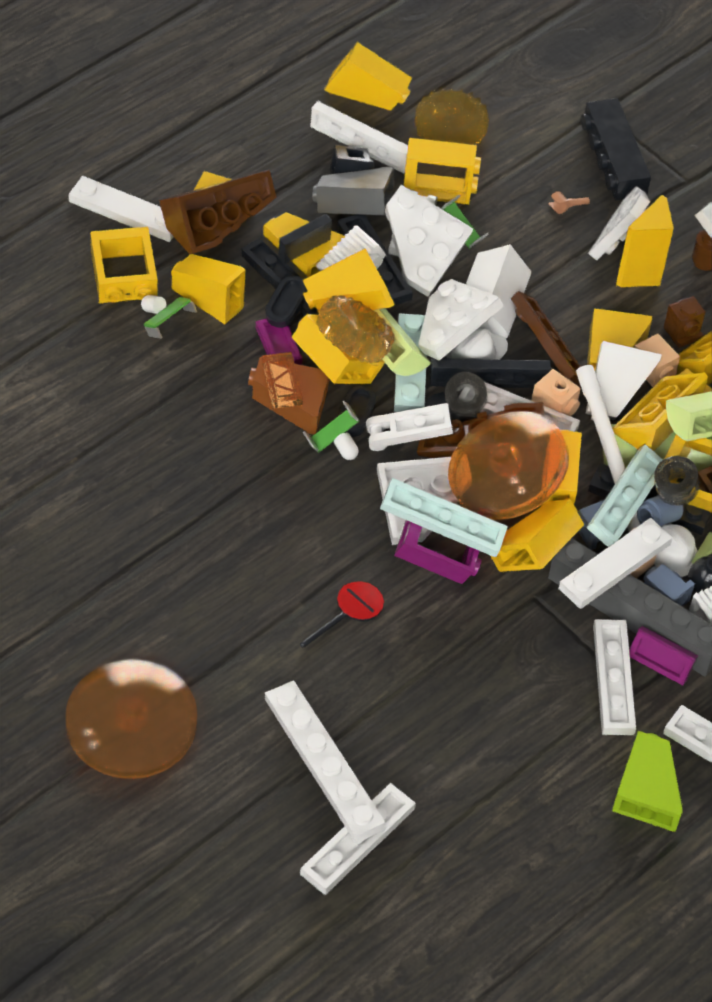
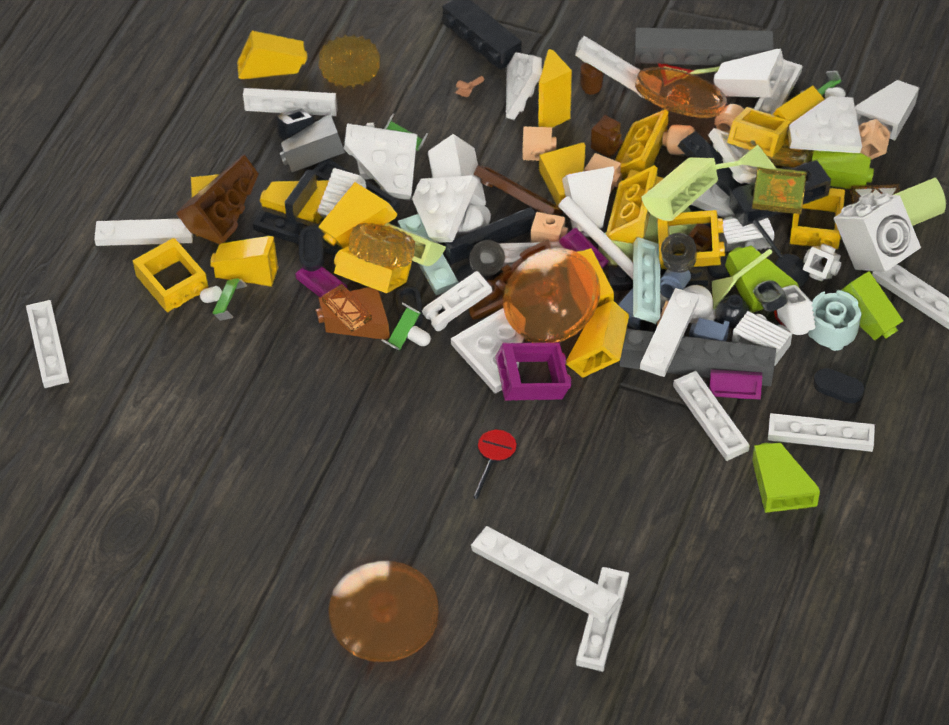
camera: 20 degrees left, 0 degrees up
light aqua plate [380,478,508,557] -> none
yellow window [404,138,481,205] -> none
none -> light nougat brick [523,127,556,161]
none -> magenta tile [558,227,609,269]

